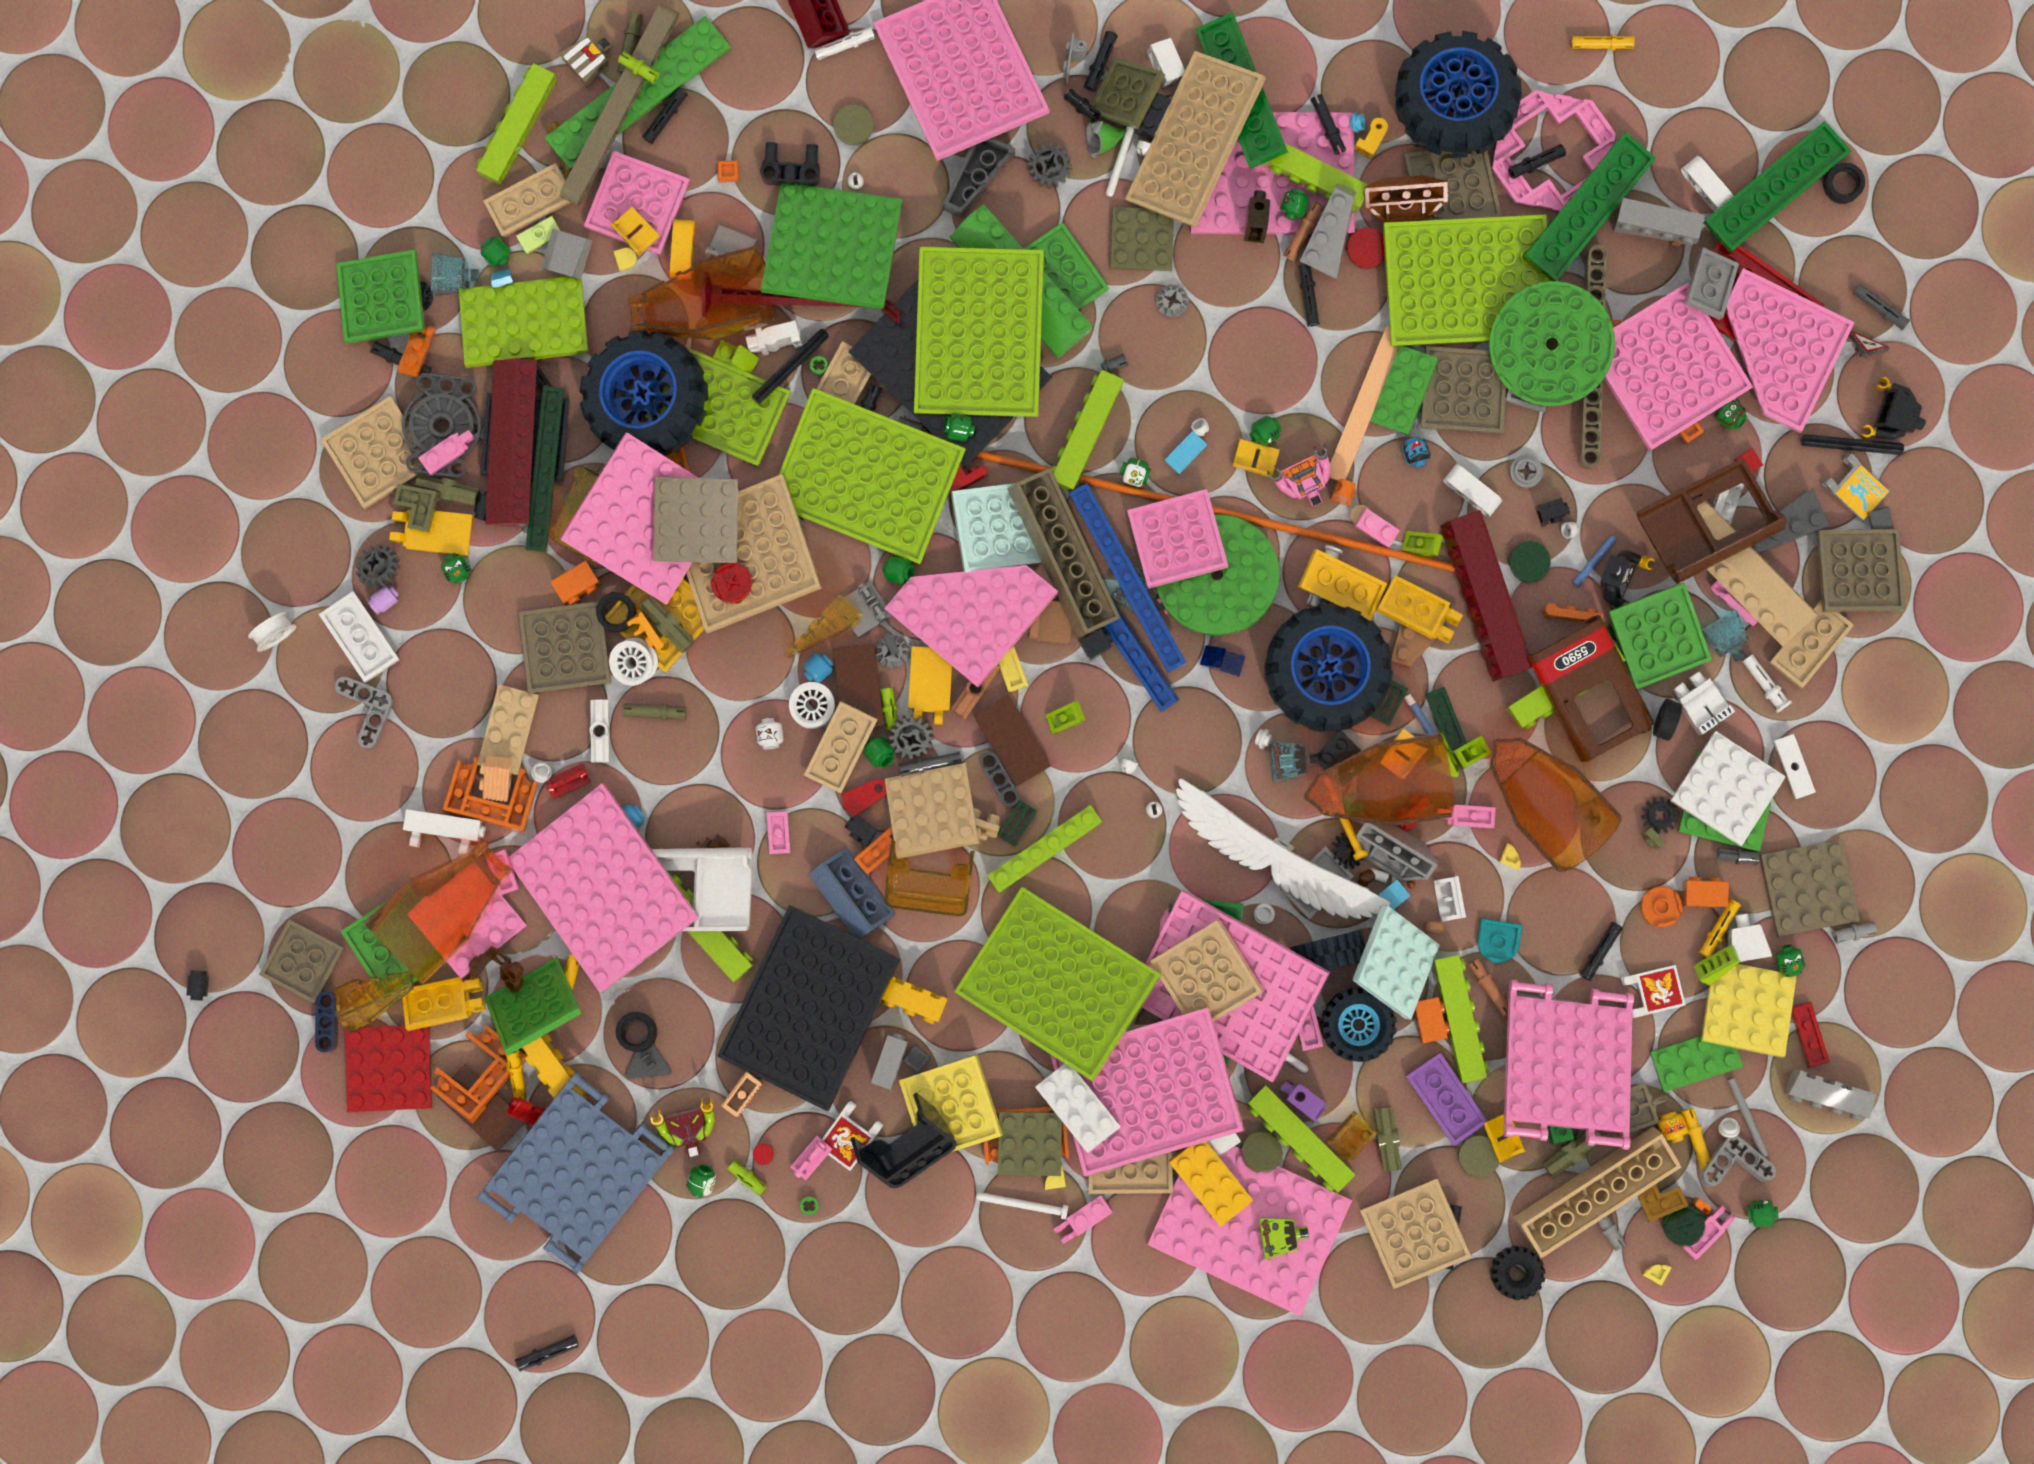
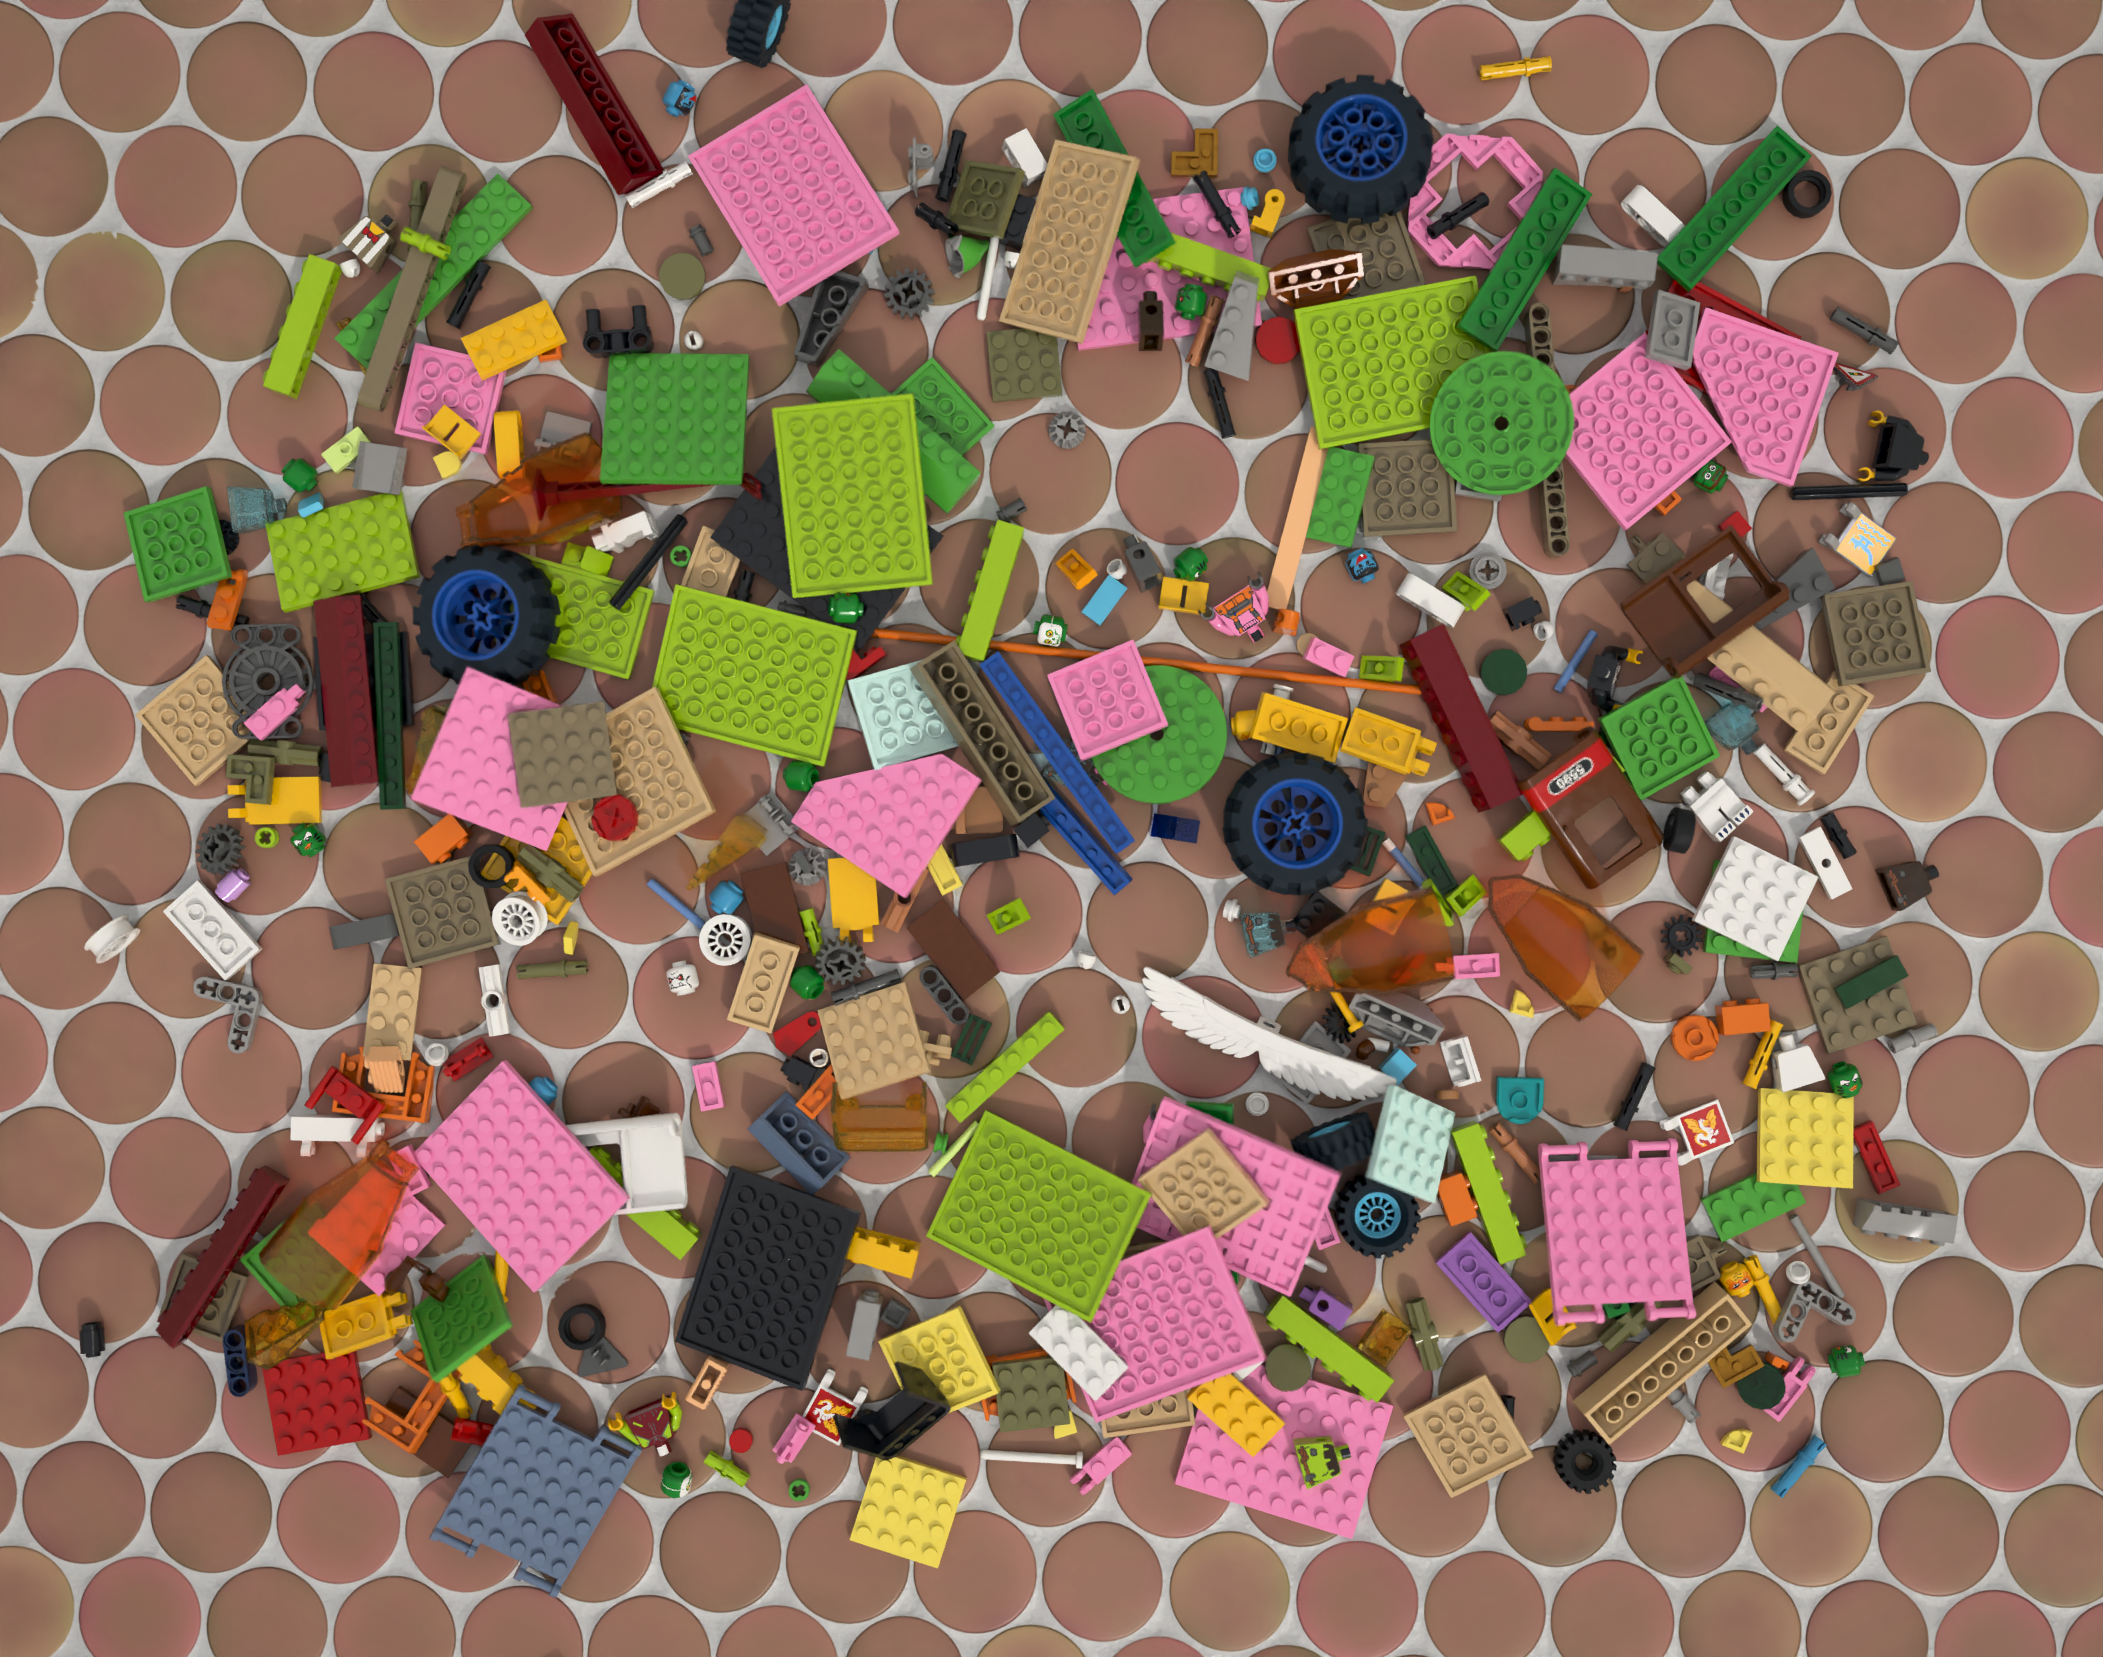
camera: 10 degrees left, 5 degrees up
tan plate [483,163,571,238] -> none
lime slope [1694,945,1740,986] -> none
none -> dark red slope [156,1165,290,1349]
none -> lime bush [255,827,280,848]
none -> red plate [304,1066,386,1145]
none -> dark grey beam [329,913,400,950]
none -> white hinge [339,258,361,278]
none -> yellow plate [461,299,567,381]
none -> light yellow tile [563,921,579,955]
none -> medium blue bar [647,878,706,929]
none -> dark grey pin [689,224,714,257]
none -> white hinge [809,1049,828,1067]
none -> light yellow plate [850,1455,967,1568]
none -> yellowish green bar [928,1120,979,1177]
none -> bright green bush [933,1131,949,1154]
none -> black beam [950,834,1020,867]
none -> light orange slope [1055,548,1098,590]
none -> dark grey torso [1123,534,1162,593]
none -> pearl gold plate [1171,128,1218,178]
none -> yellow head [1231,710,1257,741]
none -> medium azure plate [1253,148,1277,173]
none -> orange tile [1425,802,1455,825]
none -> lime slope [1442,571,1491,612]
none -> nougat piece [1489,711,1551,770]
none -> dark grey pin [1567,1350,1598,1378]
none -> dark tan plate [1627,532,1686,585]
none -> dark grey pin [1693,672,1764,712]
none -> dark azure pin [1770,1435,1827,1499]
none -> black pin [1820,812,1857,859]
none -> dark green tile [1833,955,1909,1009]
none -> dark brown torso [1876,861,1939,911]

